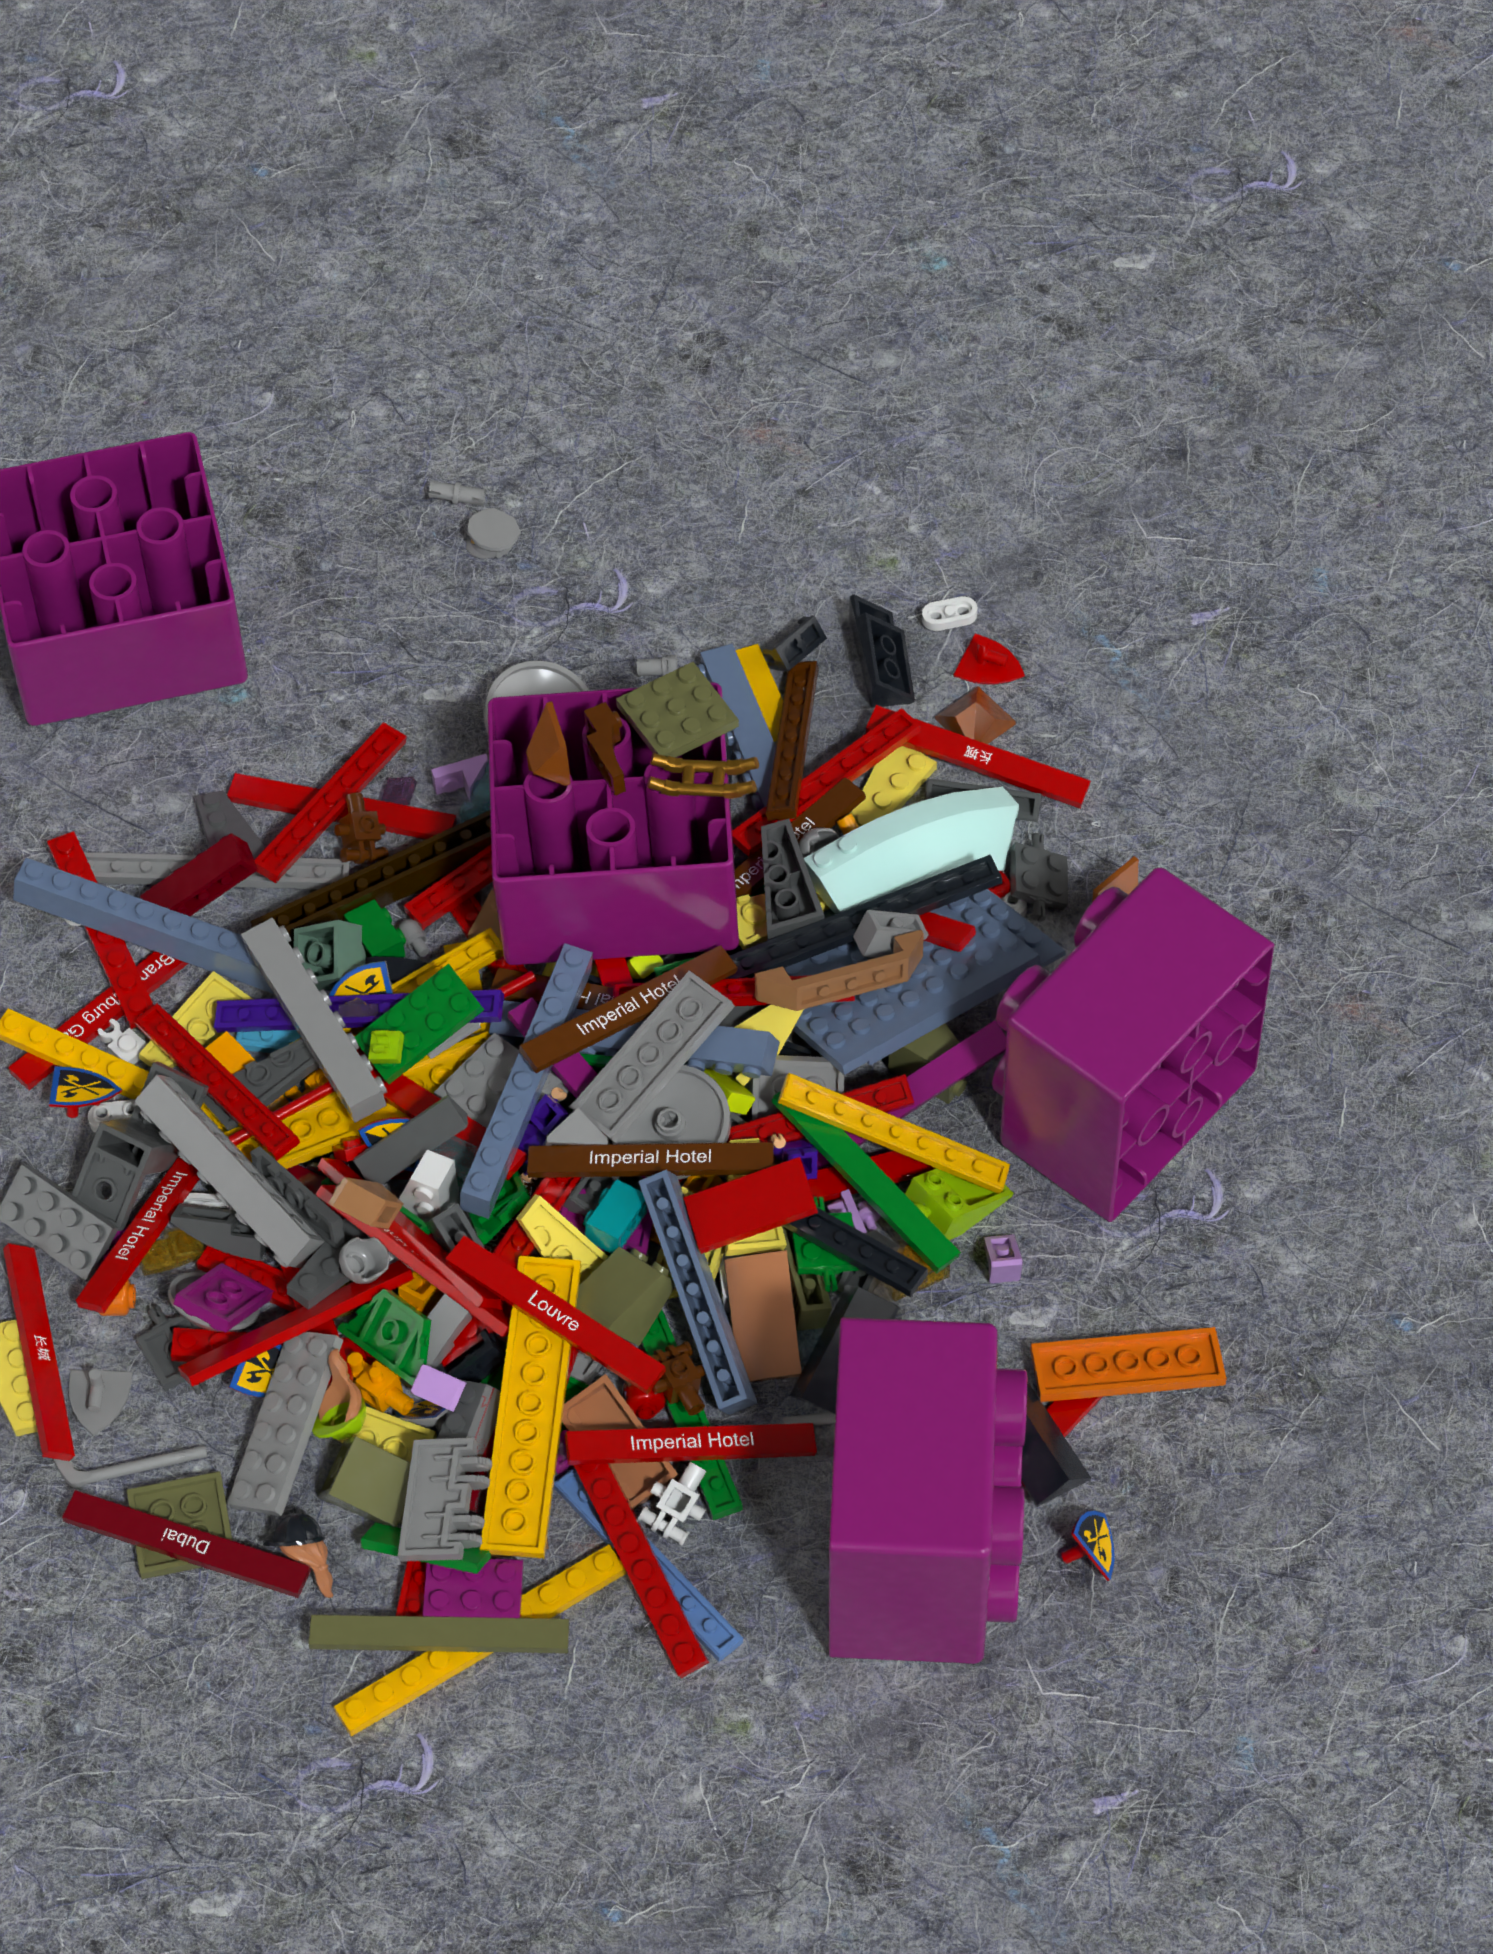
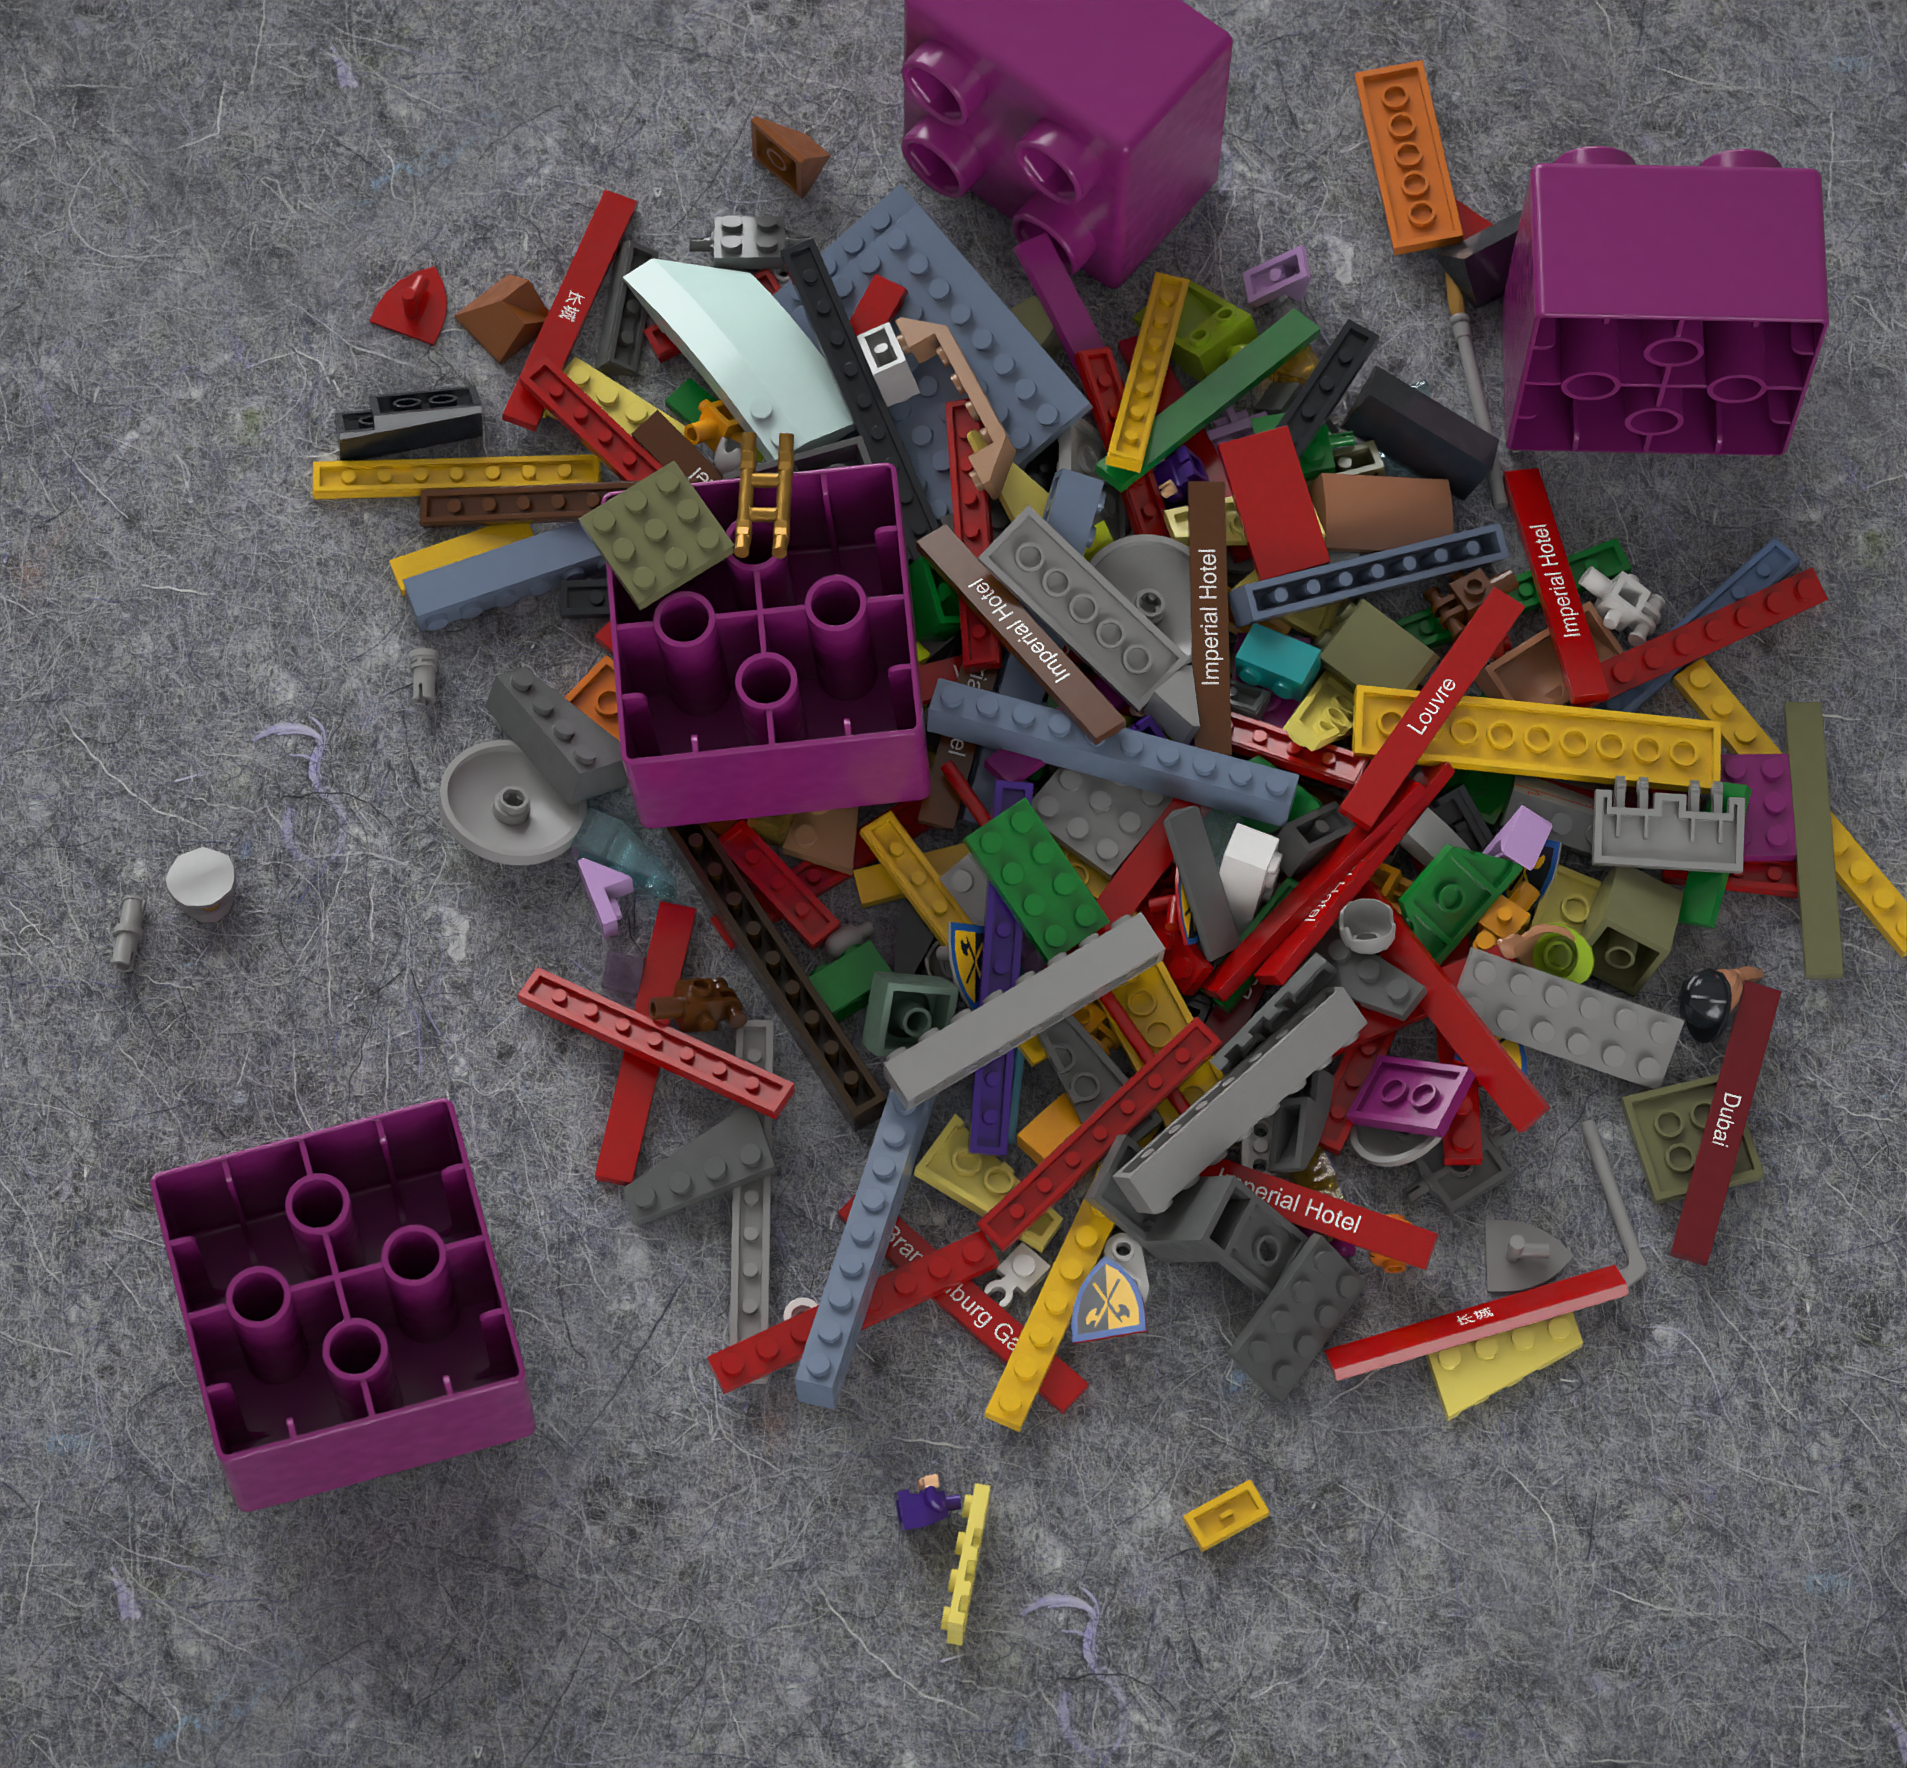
camera: 95 degrees left, 10 degrees up
dark red brick [140,833,258,916] -> none
medium nougat slope [329,1177,404,1229] -> none
clear purple tile [339,998,378,1017] -> none
lime tile [368,1030,404,1064] -> none
dark orange slope [526,702,571,786] -> none
reddish brown slope [584,702,626,796] -> none
black hinge [762,615,827,672] -> none
white plate [922,596,978,631] -> none
none -> yellow tile [313,454,601,499]

